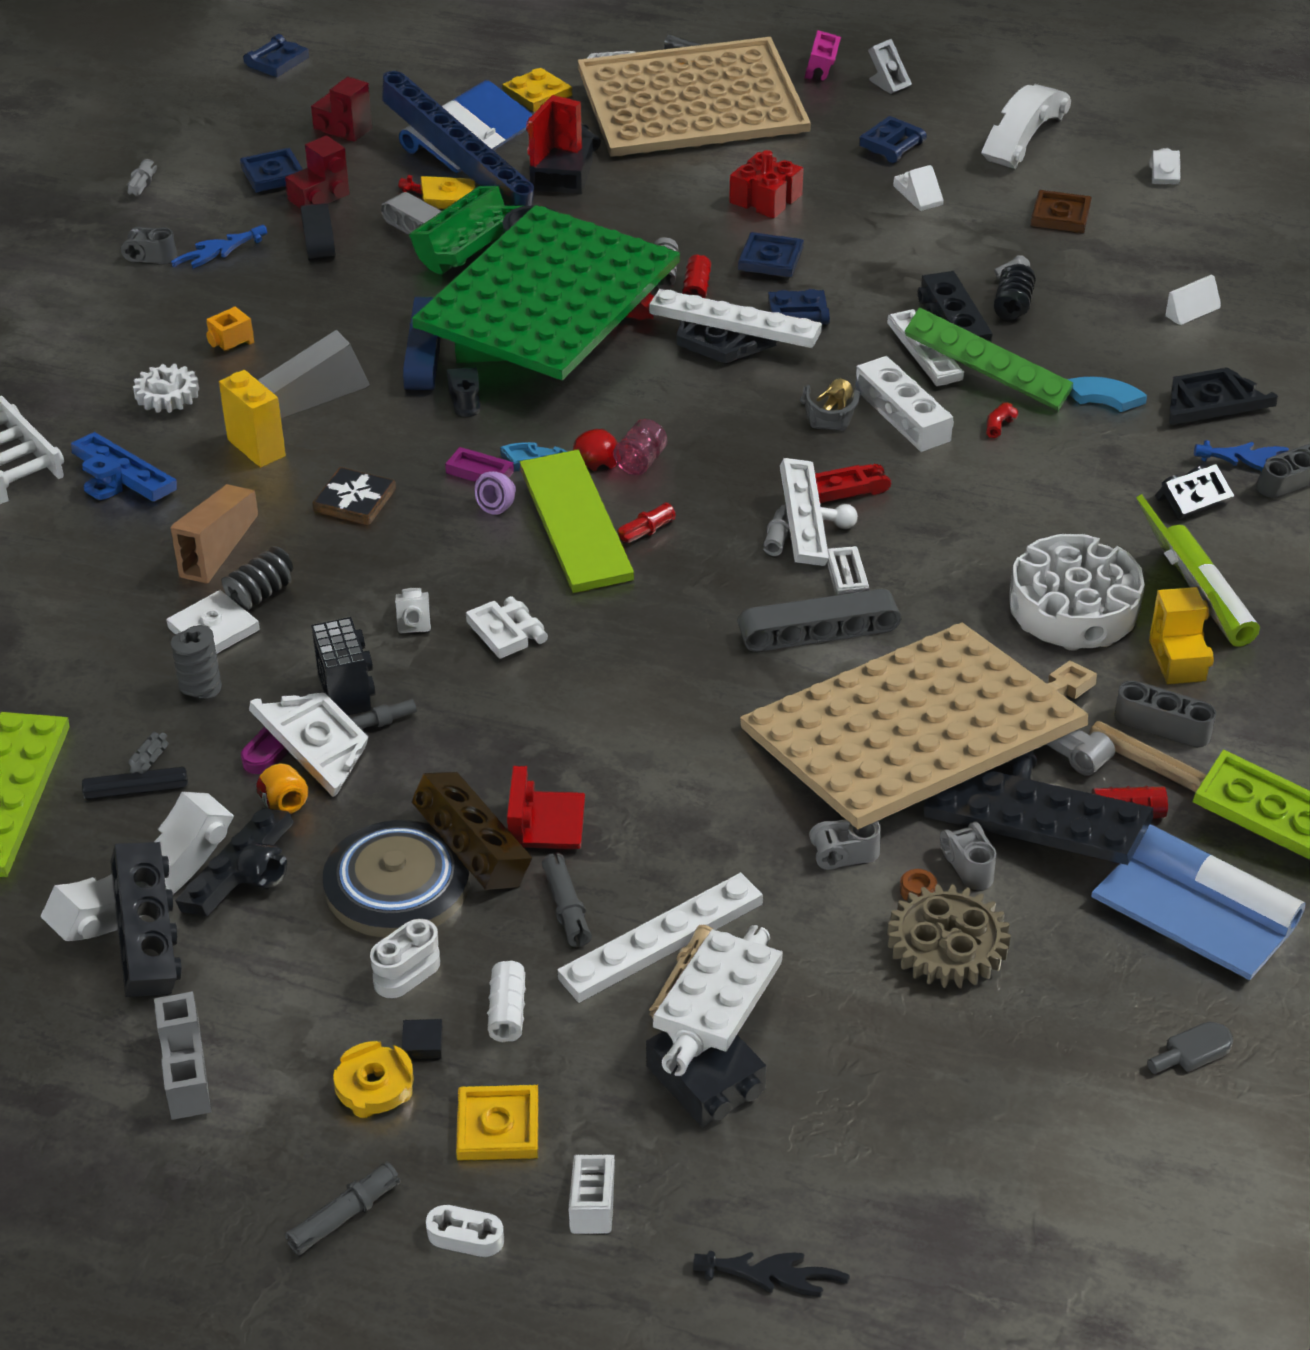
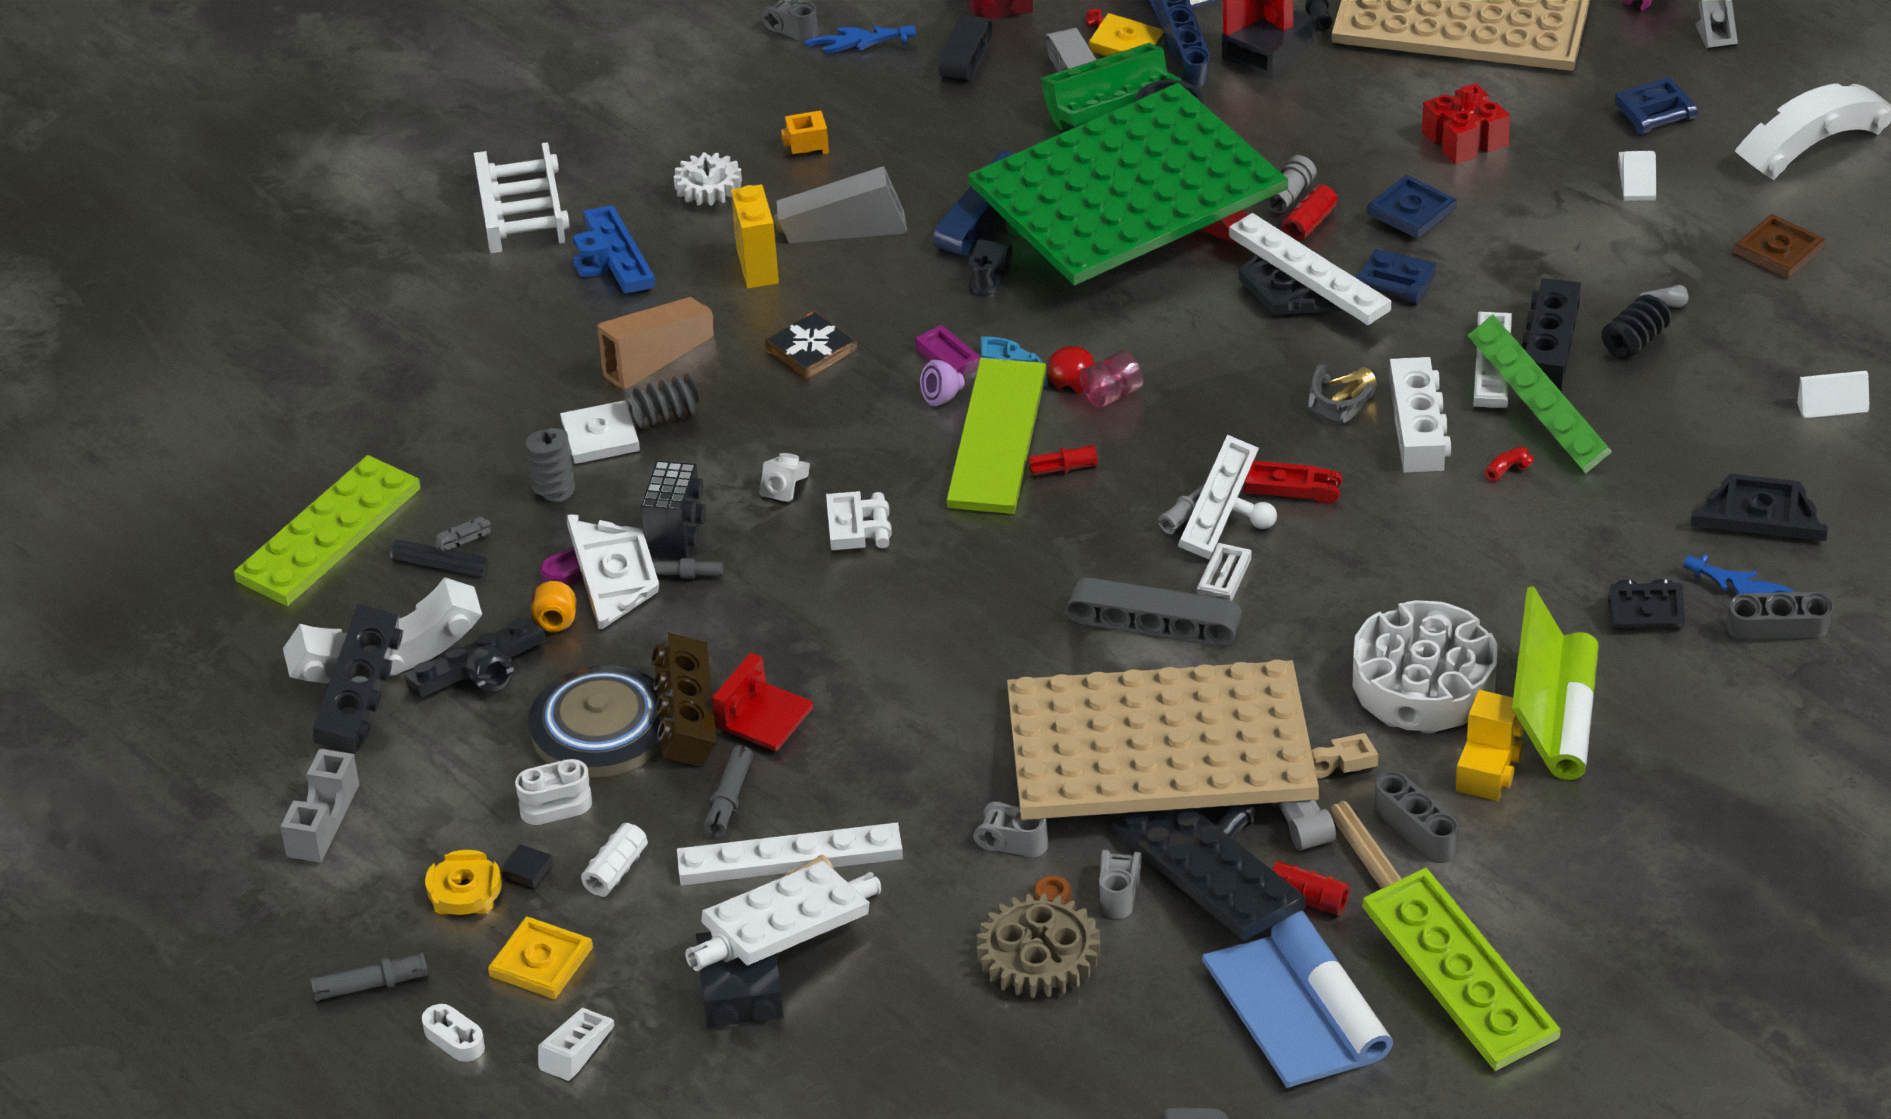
camera: 30 degrees right, 0 degrees up
dark azure tile [1068,377,1147,412] -> none

